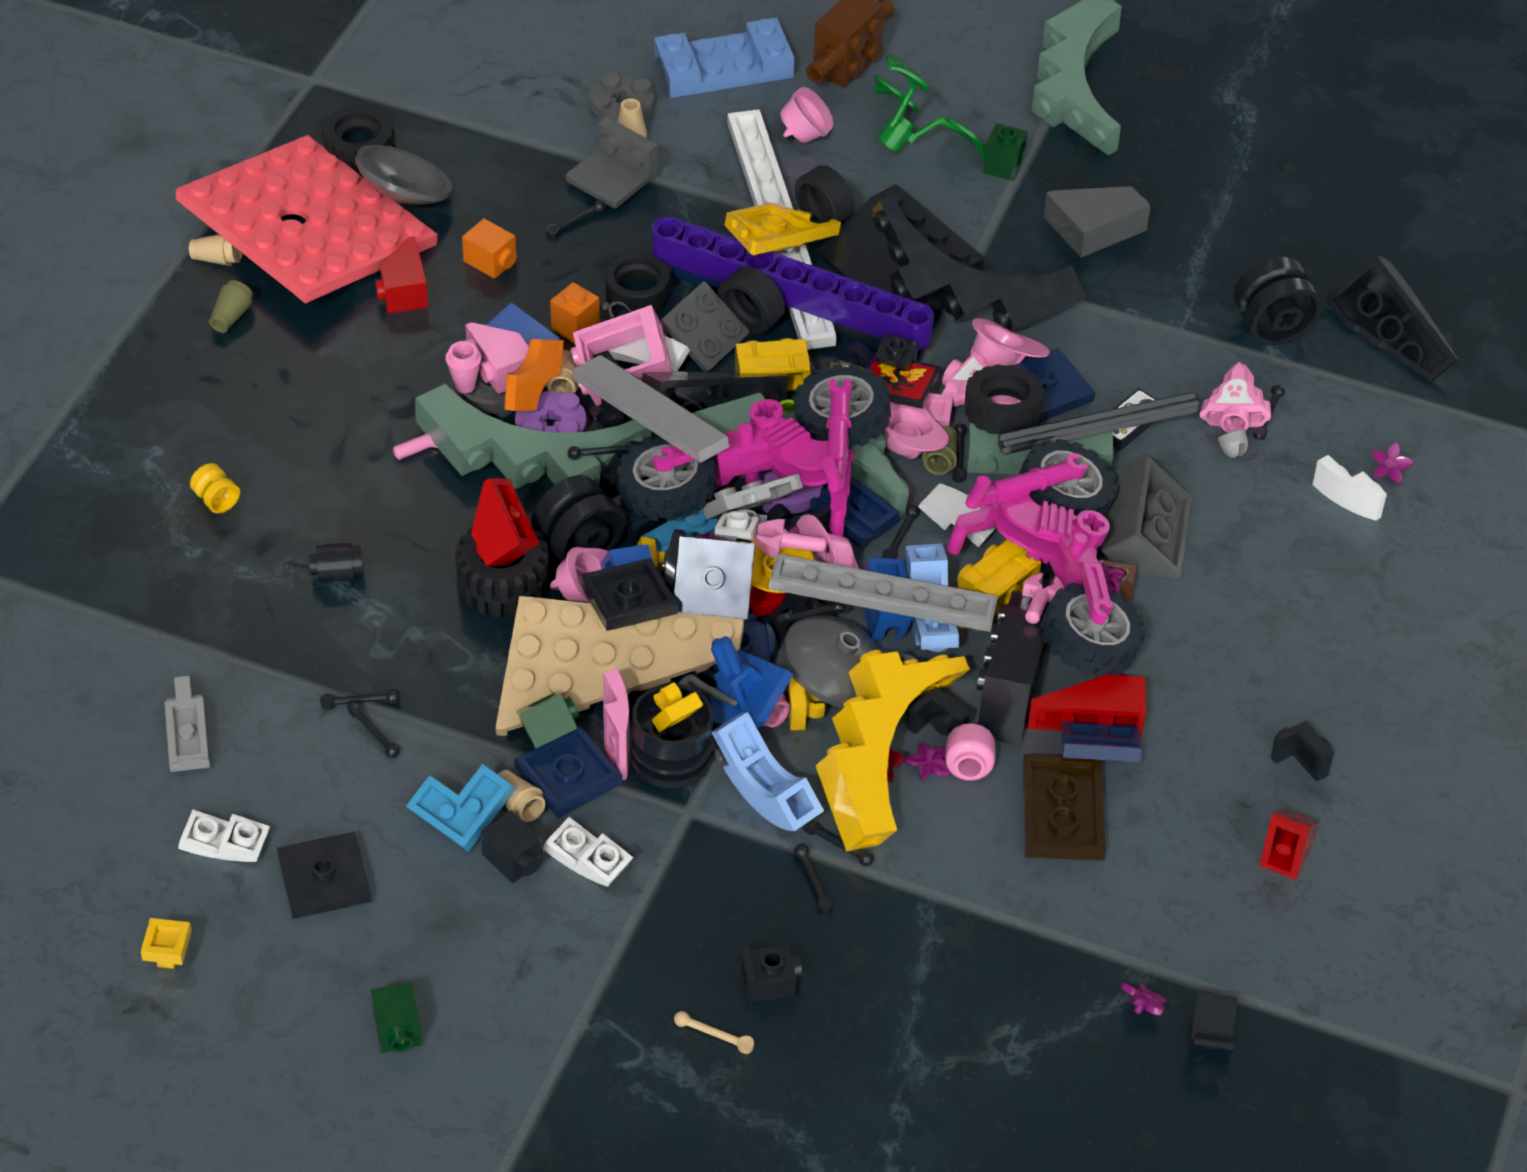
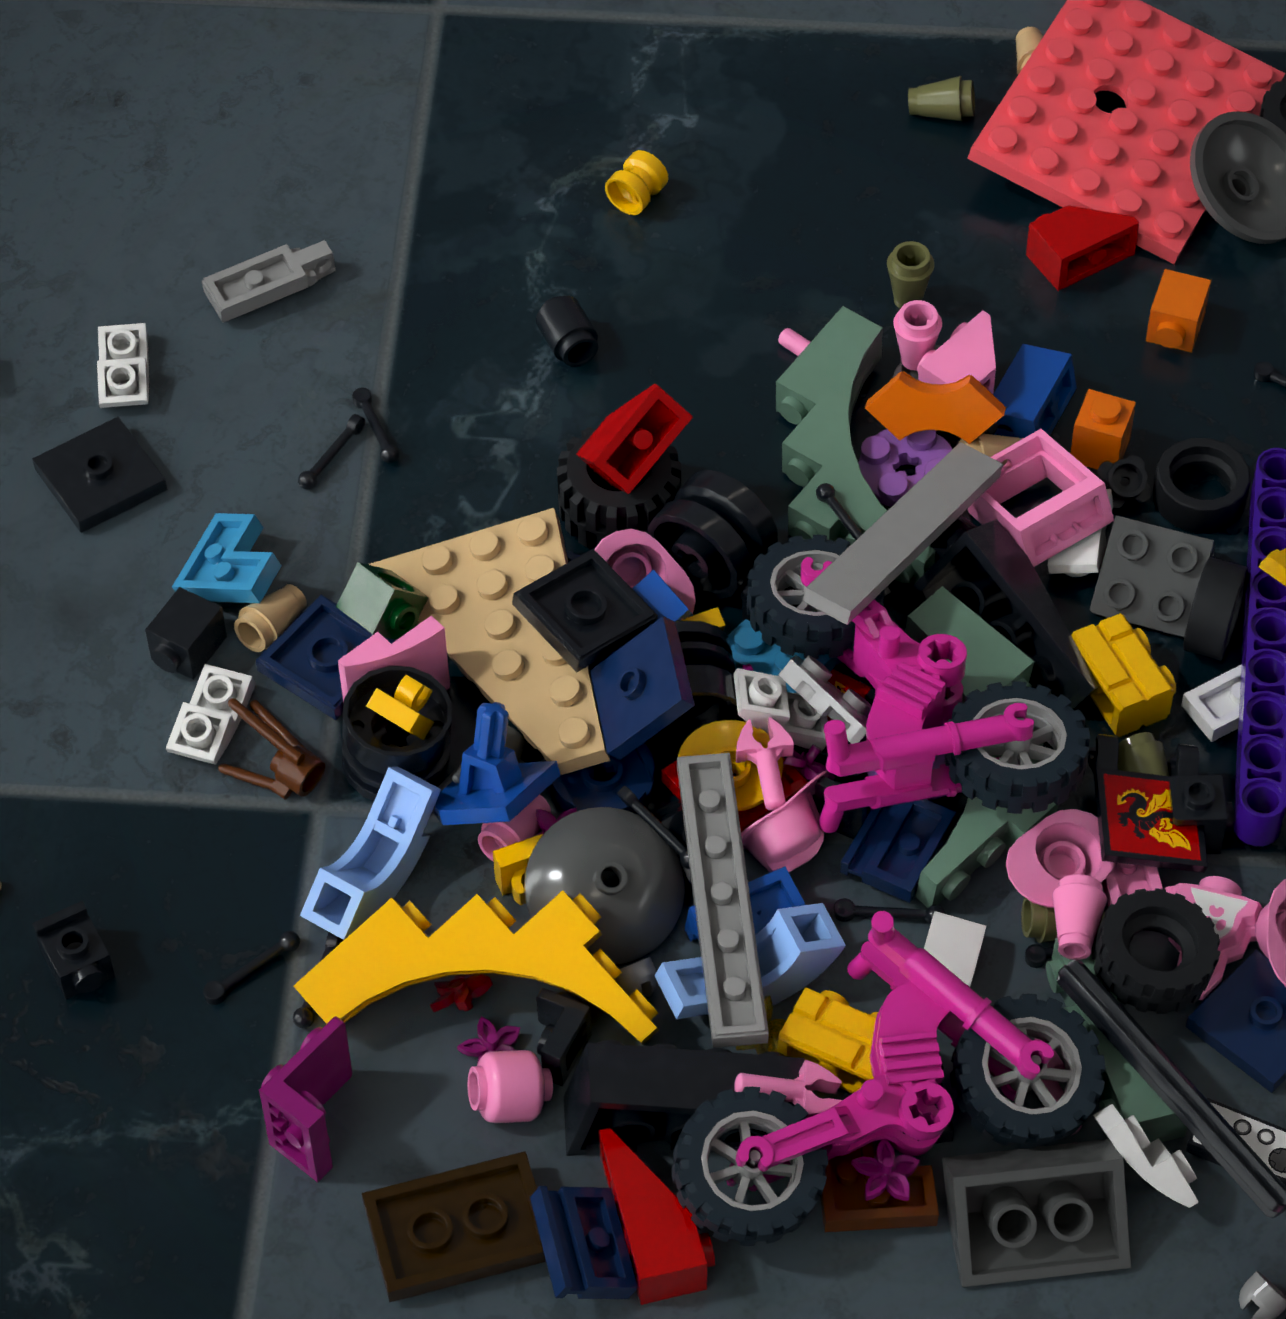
camera: 75 degrees right, 5 degrees up
none -> reddish brown plant [218,698,326,800]
none -> magenta bracket [259,1016,352,1183]
none -> olive cone [887,241,934,309]
none -> bright pink cone [1052,874,1107,960]
none -> white slope [1093,1104,1198,1208]

